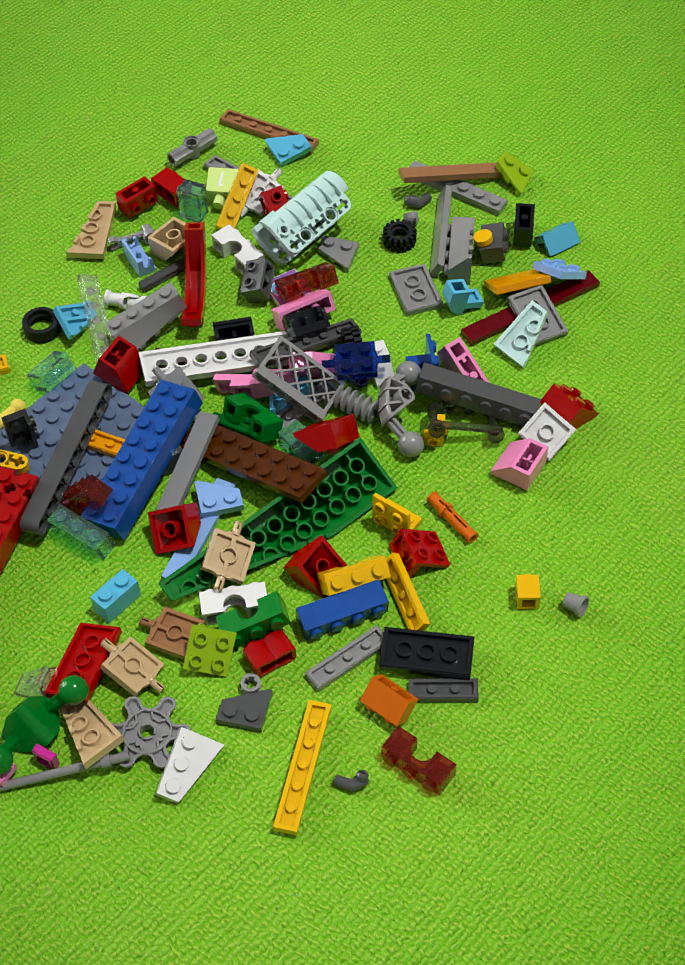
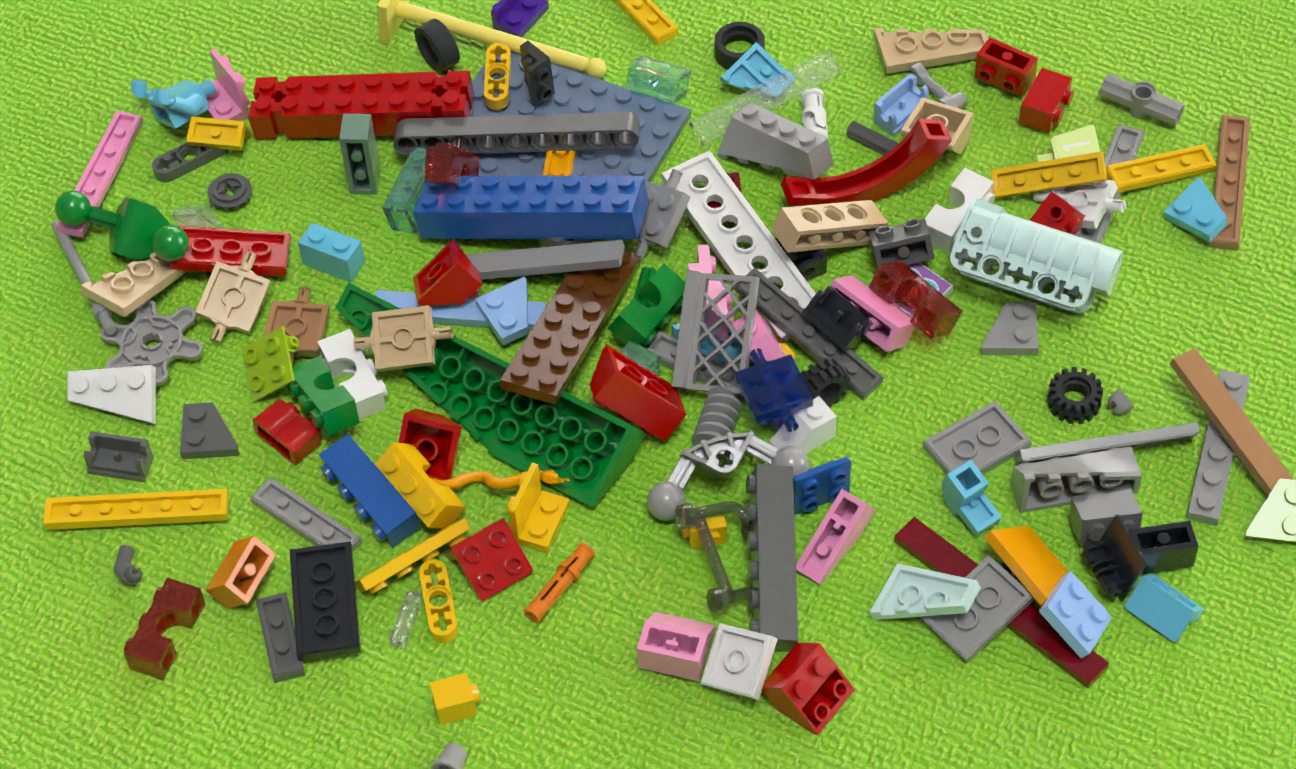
camera: 75 degrees right, 0 degrees up
dark pink tile [32,744,60,769] -> none
red slope [93,335,143,394] -> none
clear light blue brick [176,179,208,222] -> none
light grey bush [240,673,262,694] -> none
dark grey arm [404,193,432,209] -> none
yellow tile [473,229,493,247] -> none
none -> dark grey hinge [84,431,154,483]
none -> dark grey gear [207,173,252,212]
none -> sand green brick [339,114,381,195]
none -> clear axle [389,591,423,649]
none -> yellow beam [419,559,458,643]
none -> light orange animal [431,470,569,490]
none -> tan brick [771,200,888,253]
none -> black hinge [1082,514,1147,602]
none -> yellow tile [1106,144,1217,194]

